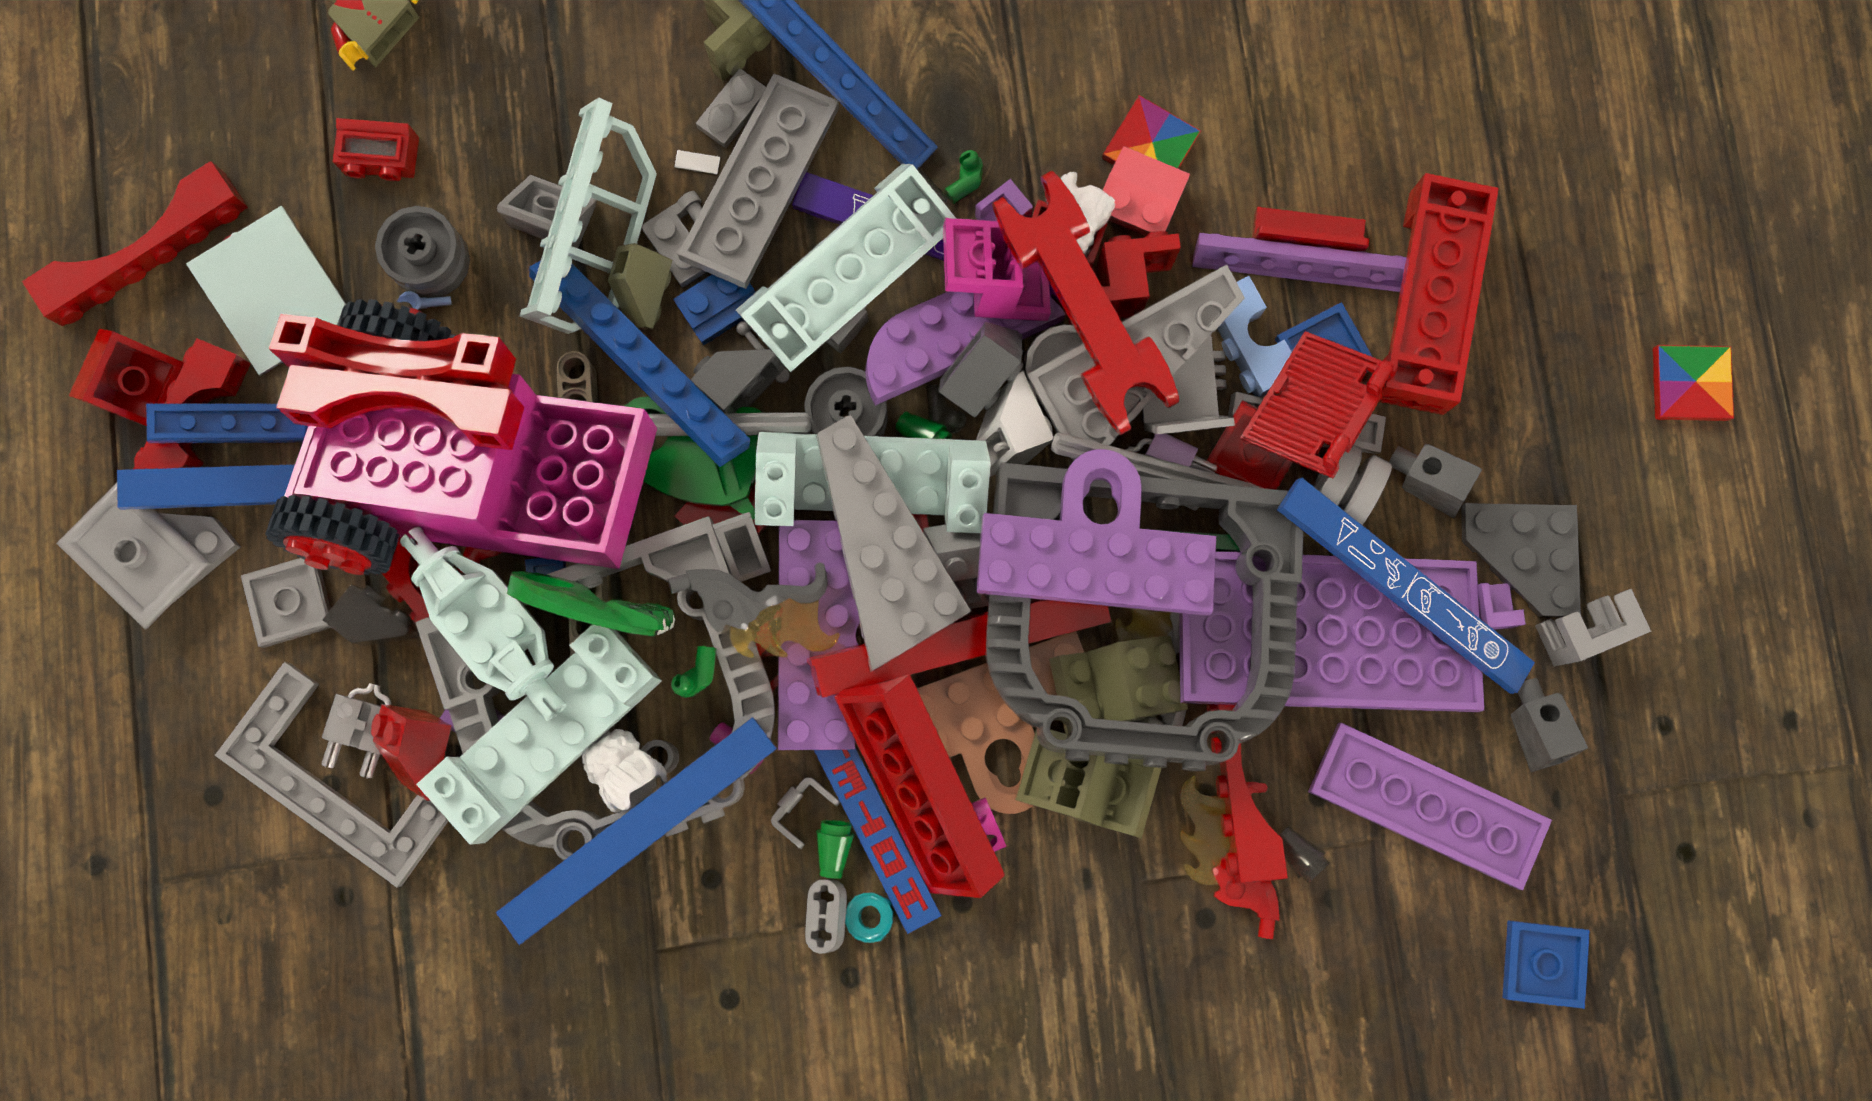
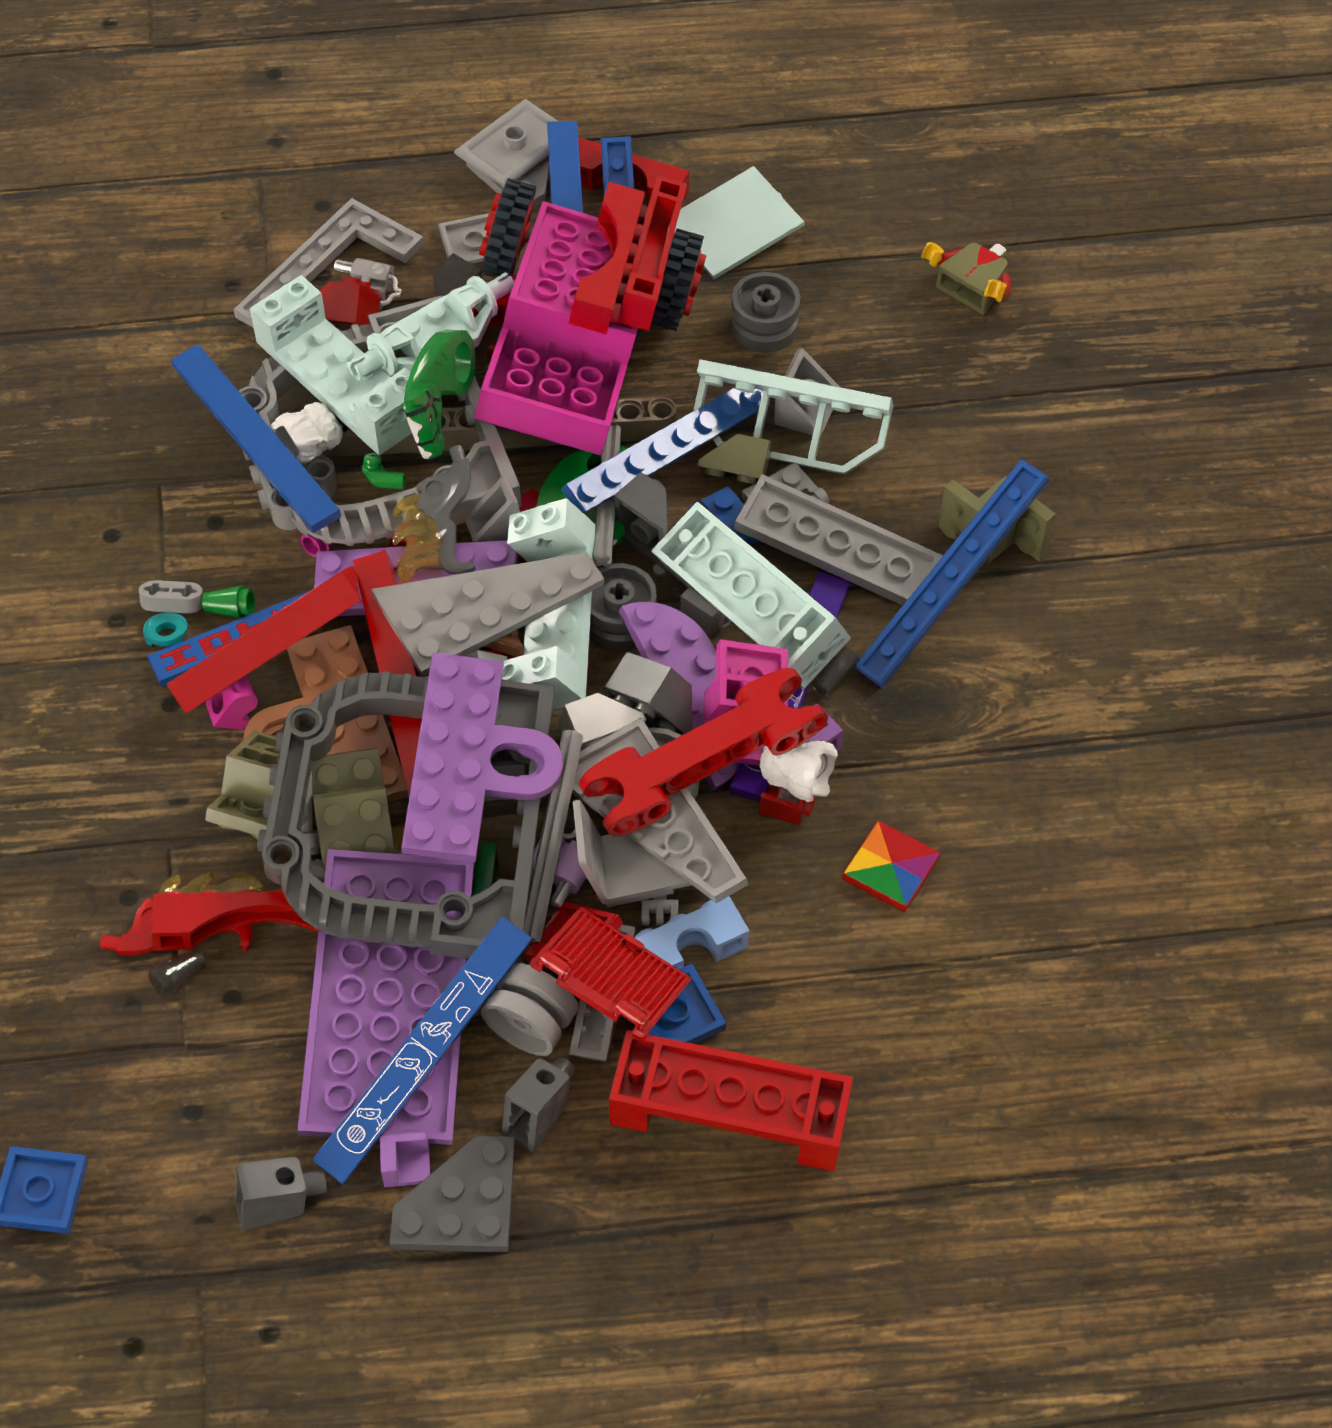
camera: 90 degrees right, 25 degrees down
red arch [22,161,248,327] -> none
red slope [69,329,183,427] -> none
red window [333,118,419,181] -> none
light blue hand [397,291,451,310] -> none
white piece [675,150,720,175] -> none
light grey tile [696,68,766,149] -> none
light grey piece [771,778,840,849] -> none
green cone [895,411,952,439] -> none
green arm [944,150,983,204] -> none
red bracket [1068,231,1181,325] -> none
coral slope [1103,146,1190,236] -> none
medium lavender plate [1192,233,1406,292] -> none
red panel [1252,207,1369,252] -> none
medium lavender plate [1308,723,1552,890] -> none
light grey panel [1535,589,1651,666] -> none
tile [1653,345,1734,421] -> none

